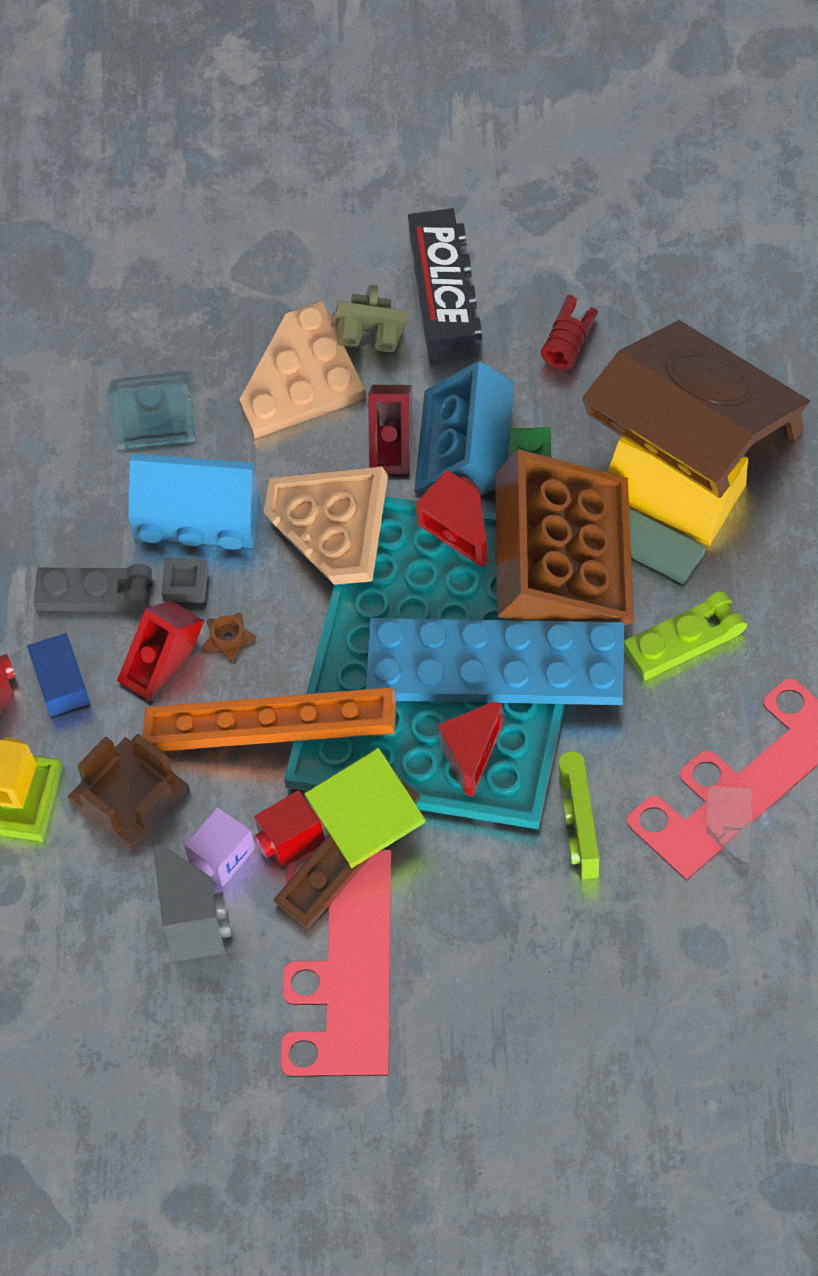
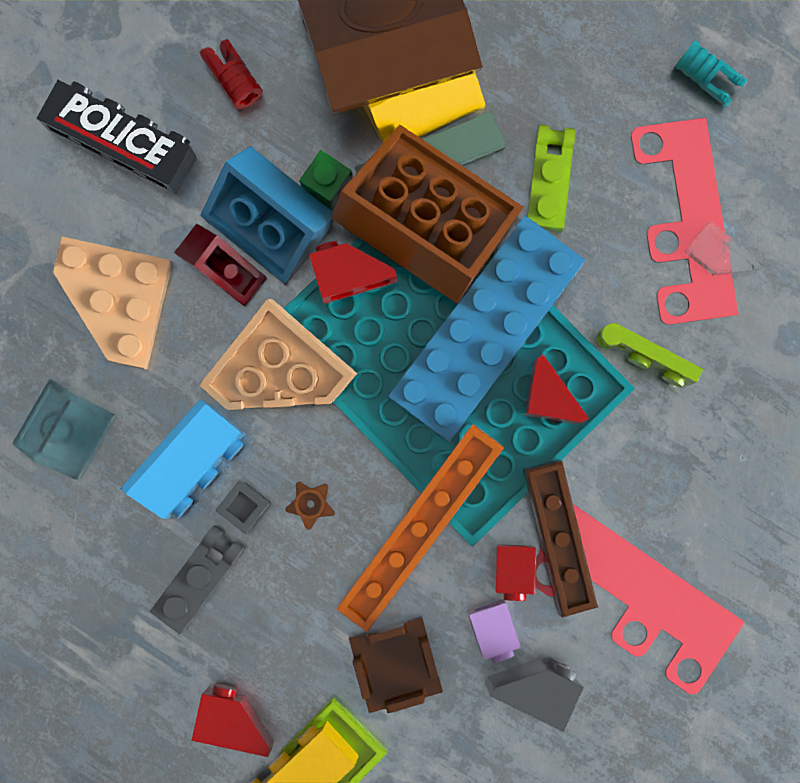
camera: 60 degrees left, 25 degrees up
blue slope [27,633,90,717] -> none
red slope [117,601,204,701] -> none
lime tile [305,748,426,869] -> none
olive hips [331,285,409,353] -> none

